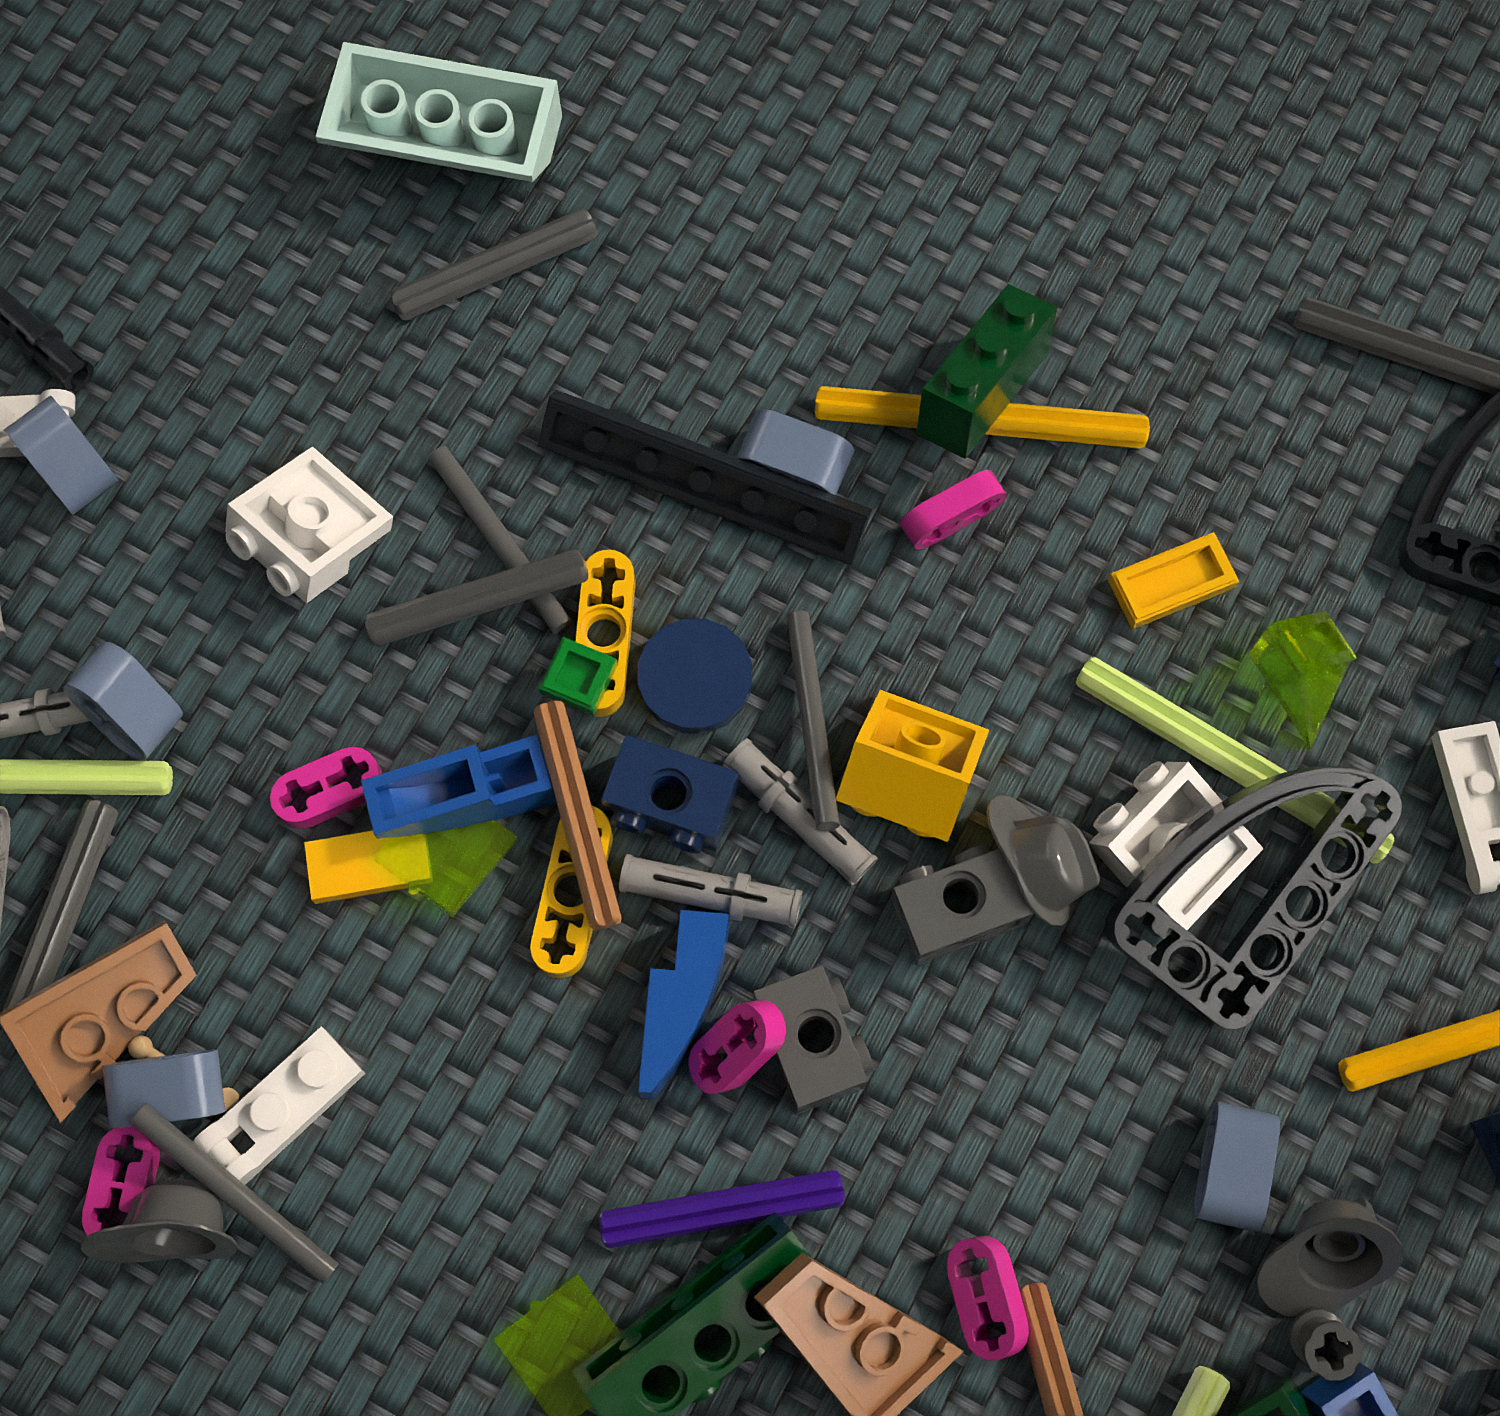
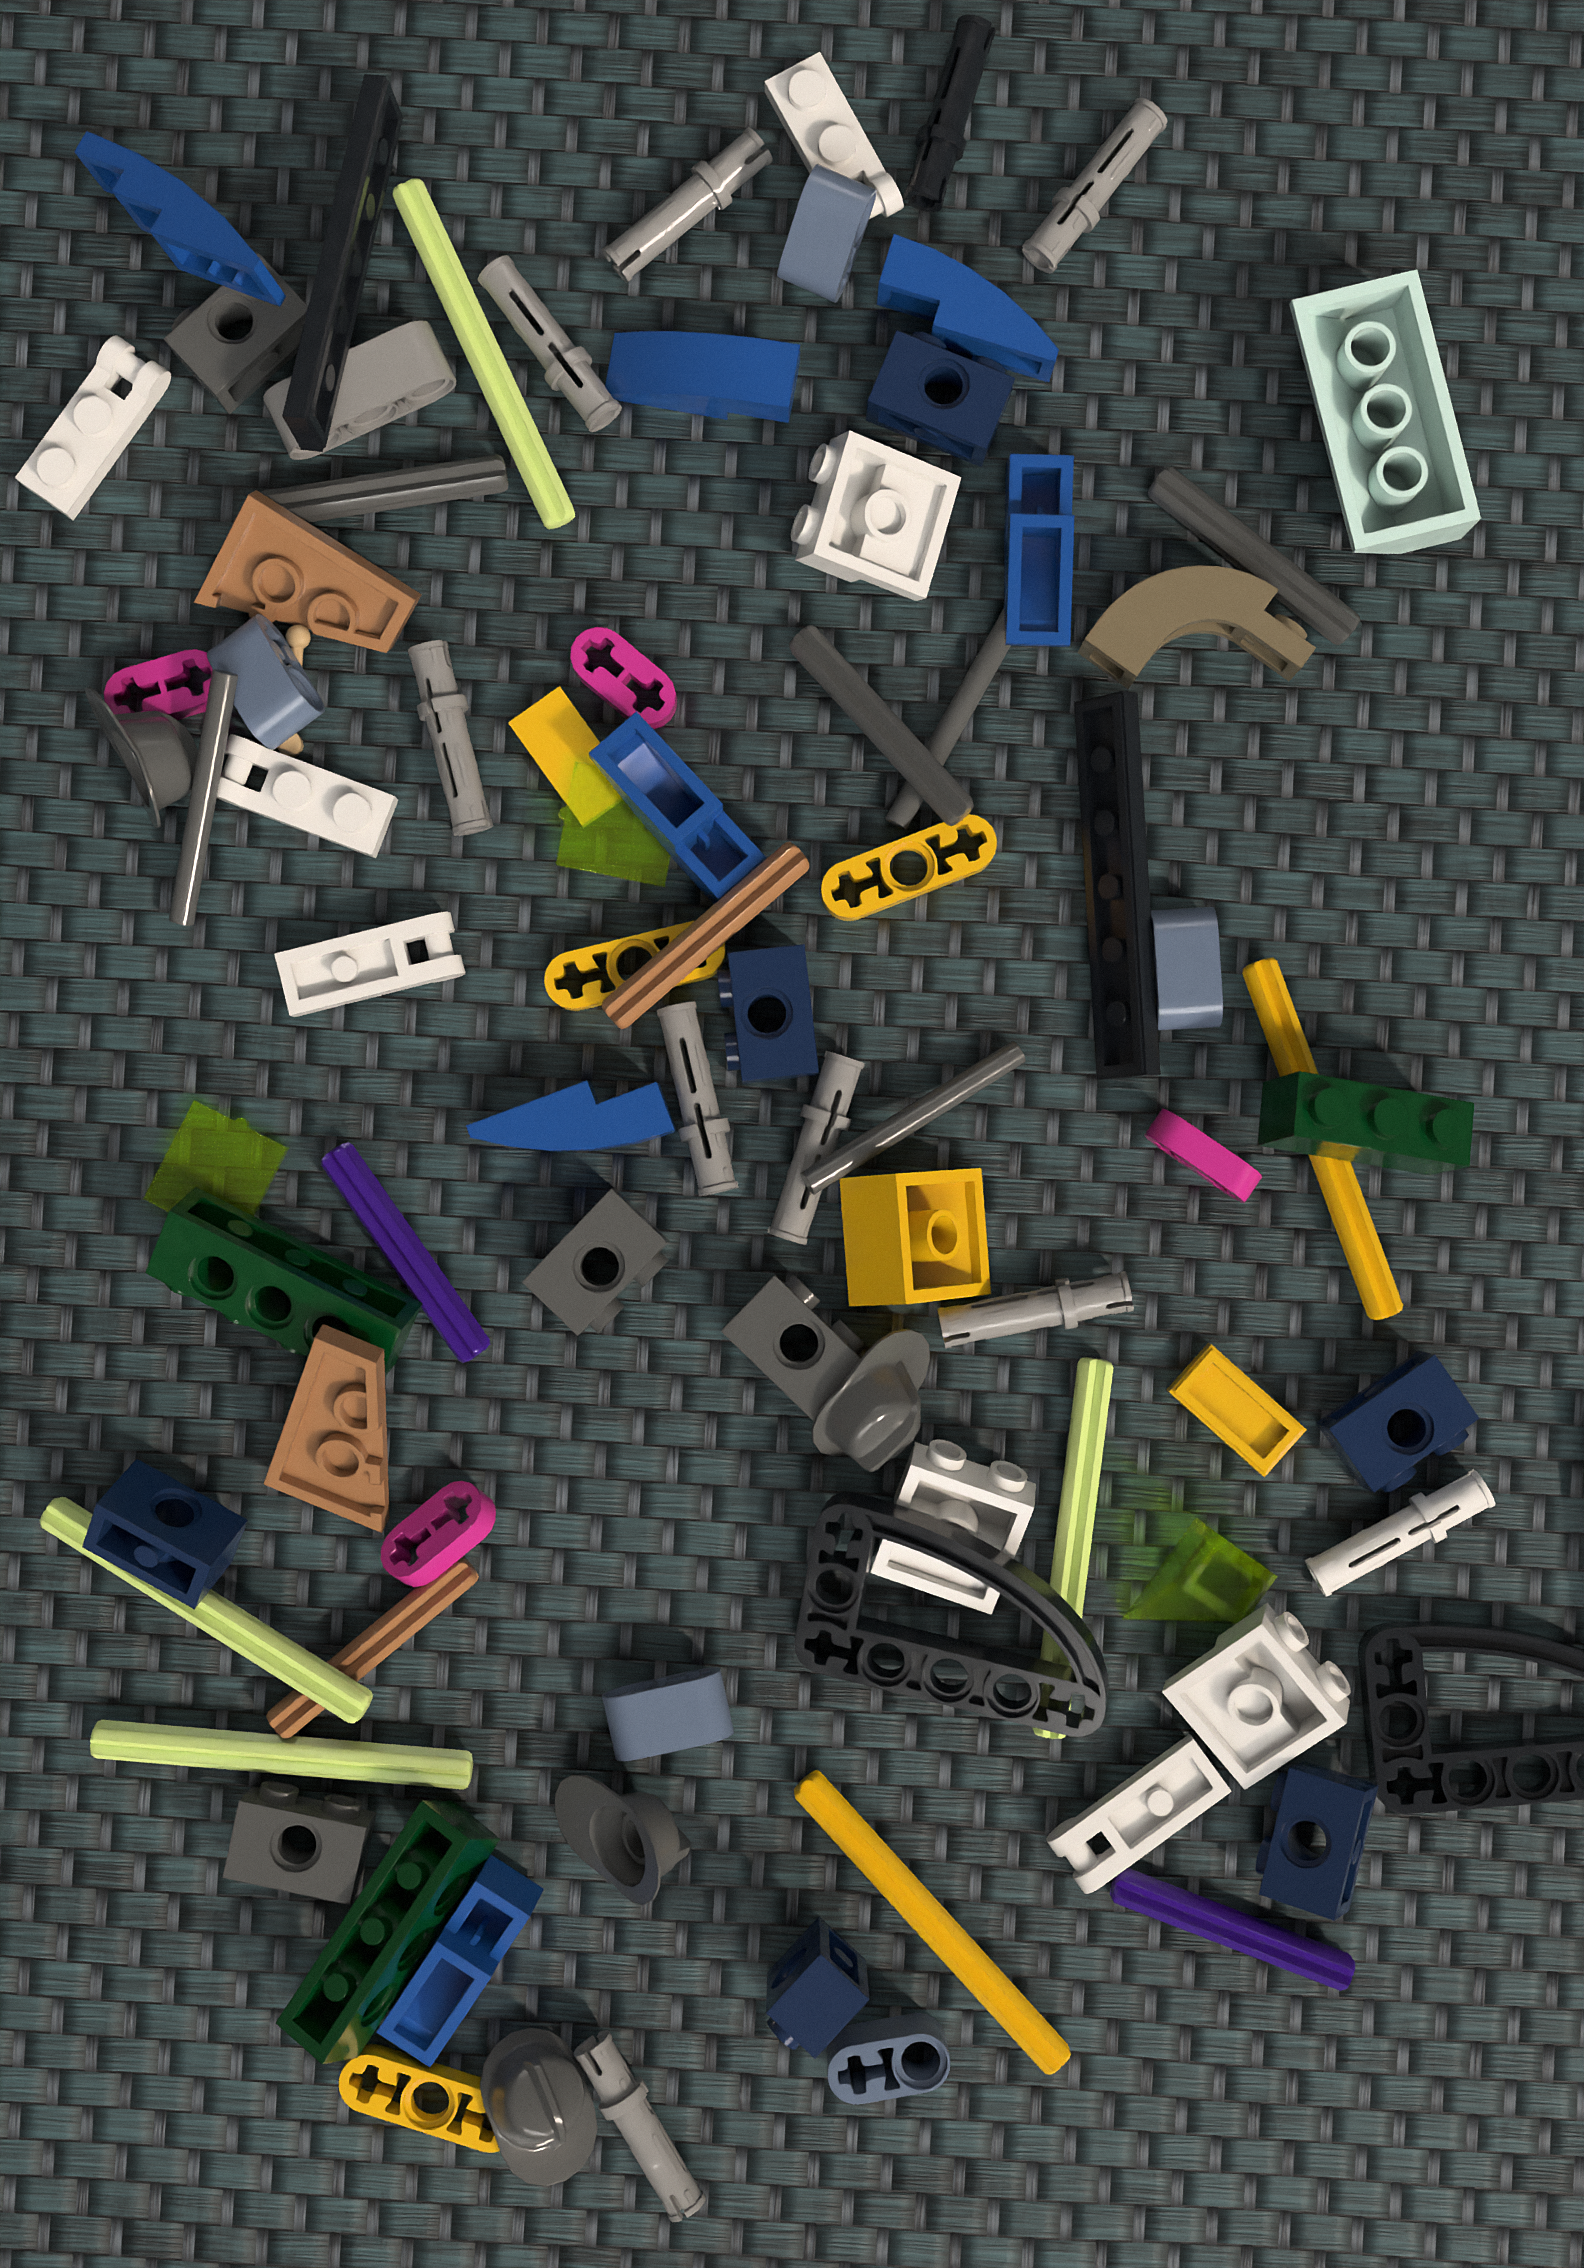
camera: 65 degrees right, 15 degrees up
sand blue beam [63,641,183,761] -> none
green tile [539,637,618,716] -> none
dark blue tile [637,619,752,733] -> none
dark pink beam [689,1000,786,1094] -> none
dark grey bush [1289,1308,1363,1381] -> none
none -> white plate [274,912,465,1017]
none -> light grey pin [408,640,493,836]
none -> blue slope [605,331,800,423]
none -> dark blue brick [866,330,1015,467]
none -> blue slope [877,234,1059,382]
none -> light grey pin [937,1271,1134,1349]
none -> blue slope [1004,454,1075,647]
none -> light grey pin [1022,98,1168,274]
none -> dark tan arch [1078,565,1316,689]
none -> white plate [1162,1603,1351,1790]
none -> white pin [1305,1469,1495,1597]
none -> dark blue brick [1316,1351,1480,1493]

